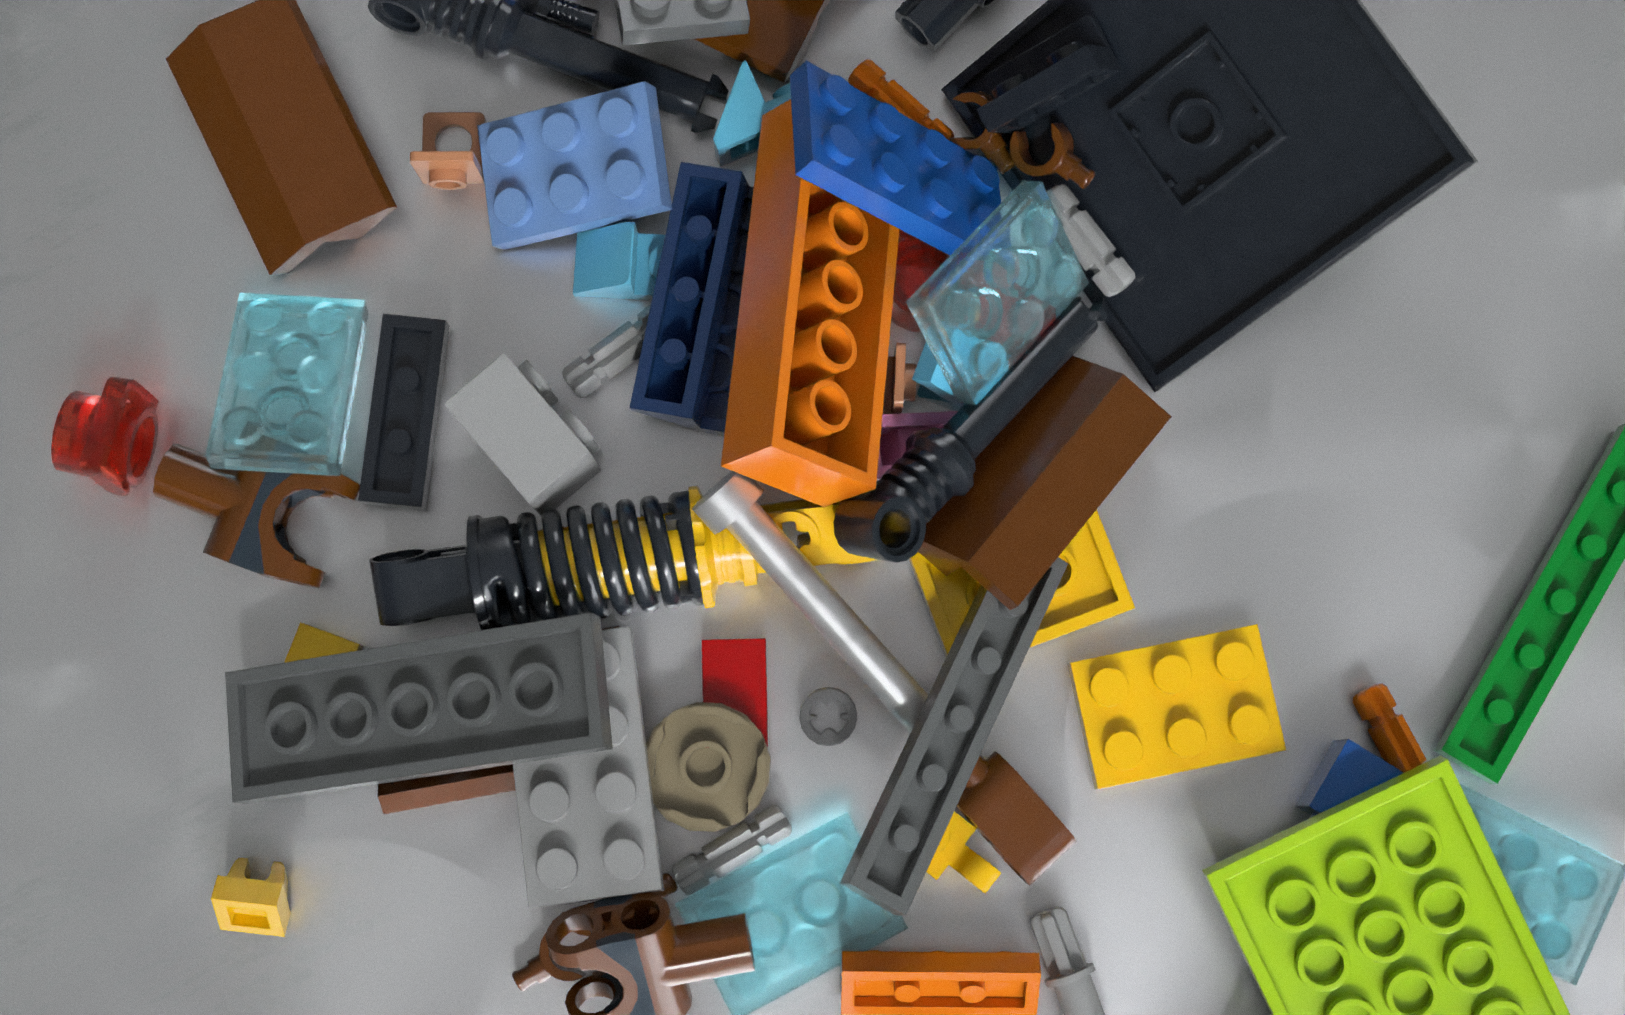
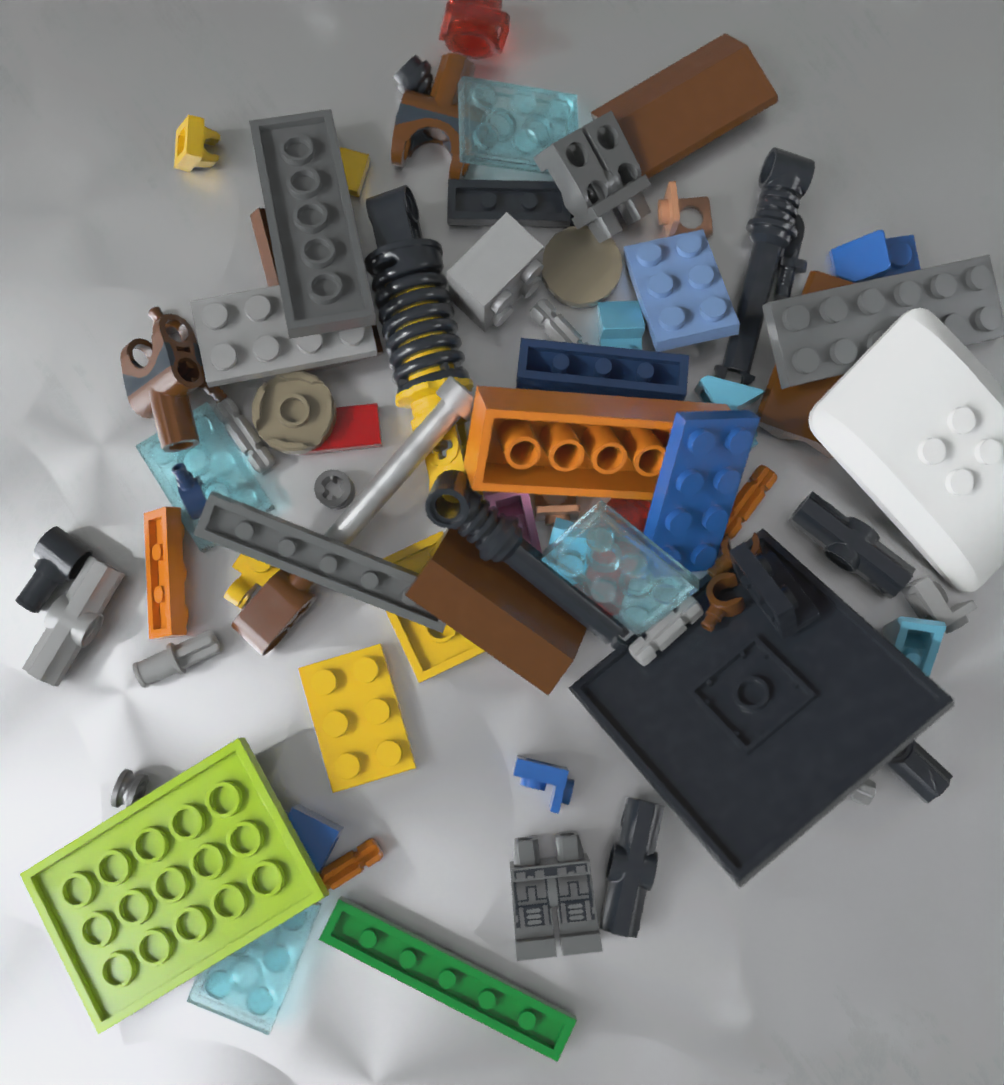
camera: 85 degrees right, 0 degrees up
none -> dark blue piece [171,463,207,520]
none -> black plate [393,55,433,95]
none -> dark grey hips [510,832,603,961]
none -> blue bracket [513,755,574,814]
none -> dark grey hips [533,110,651,244]
none -> dark tan tile [541,225,623,308]
none -> black piece [599,797,665,938]

